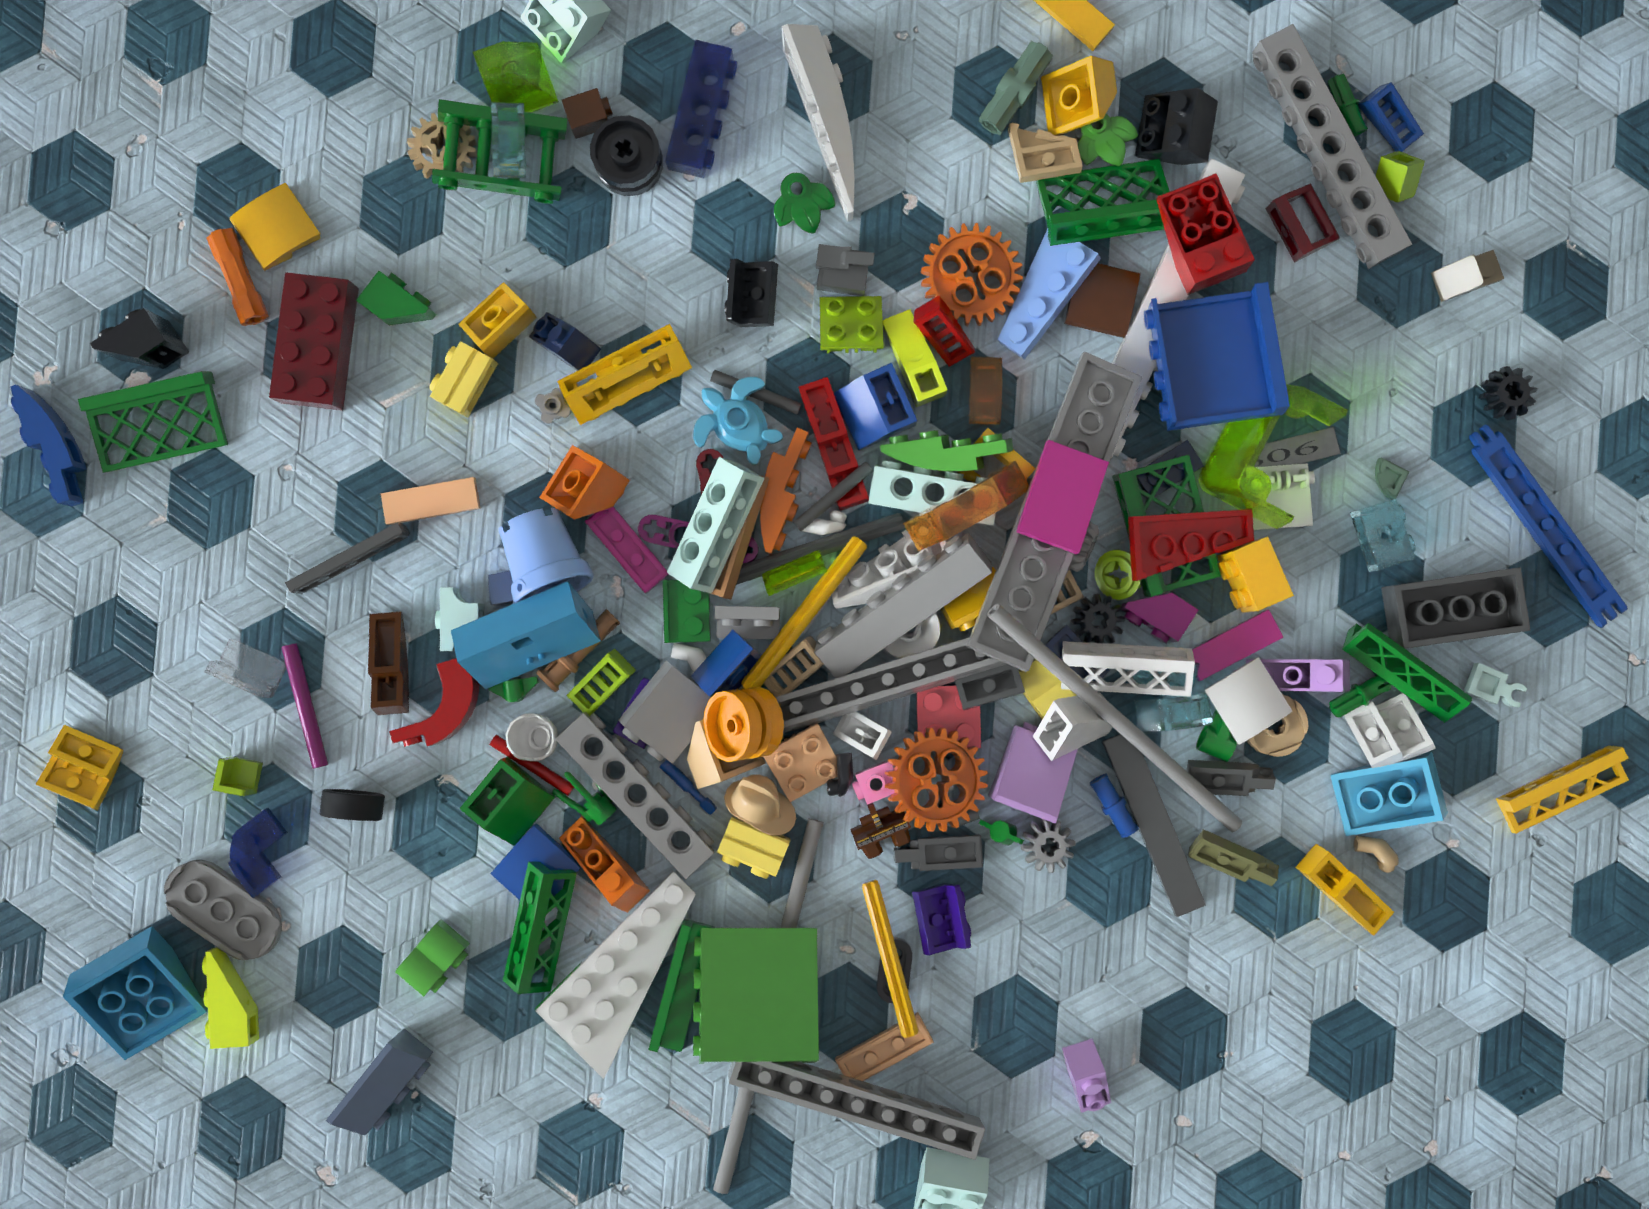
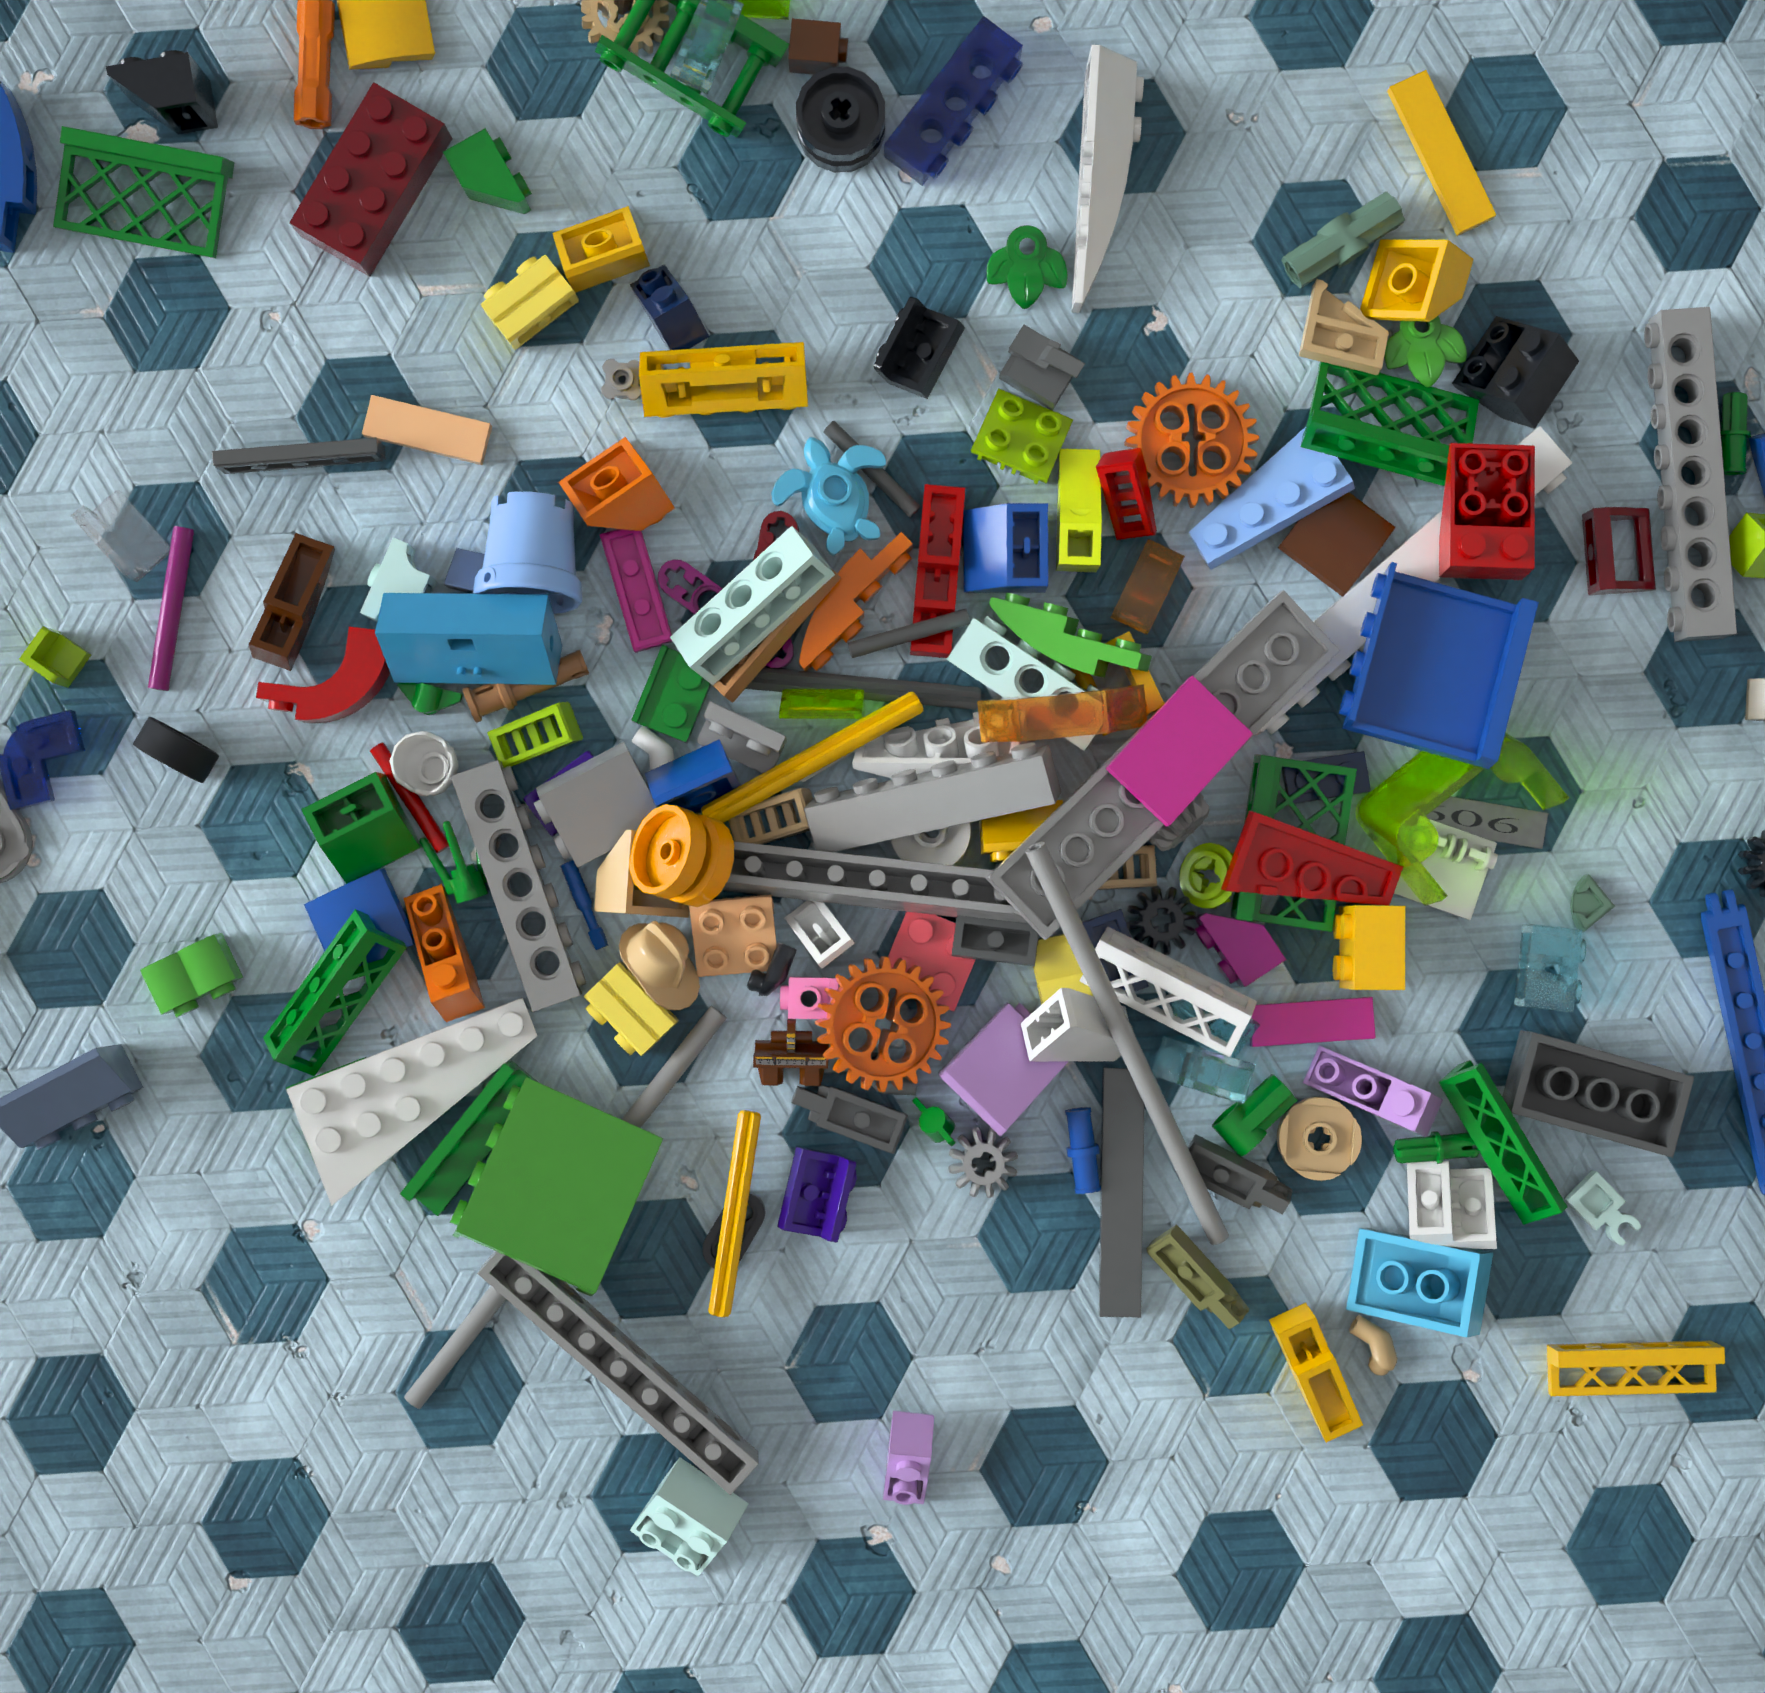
camera: 25 degrees right, 0 degrees up
white arm [802,511,847,535] -> none
light nougat tile [835,1012,934,1081] -> none
white slope [1204,657,1293,745] -> none

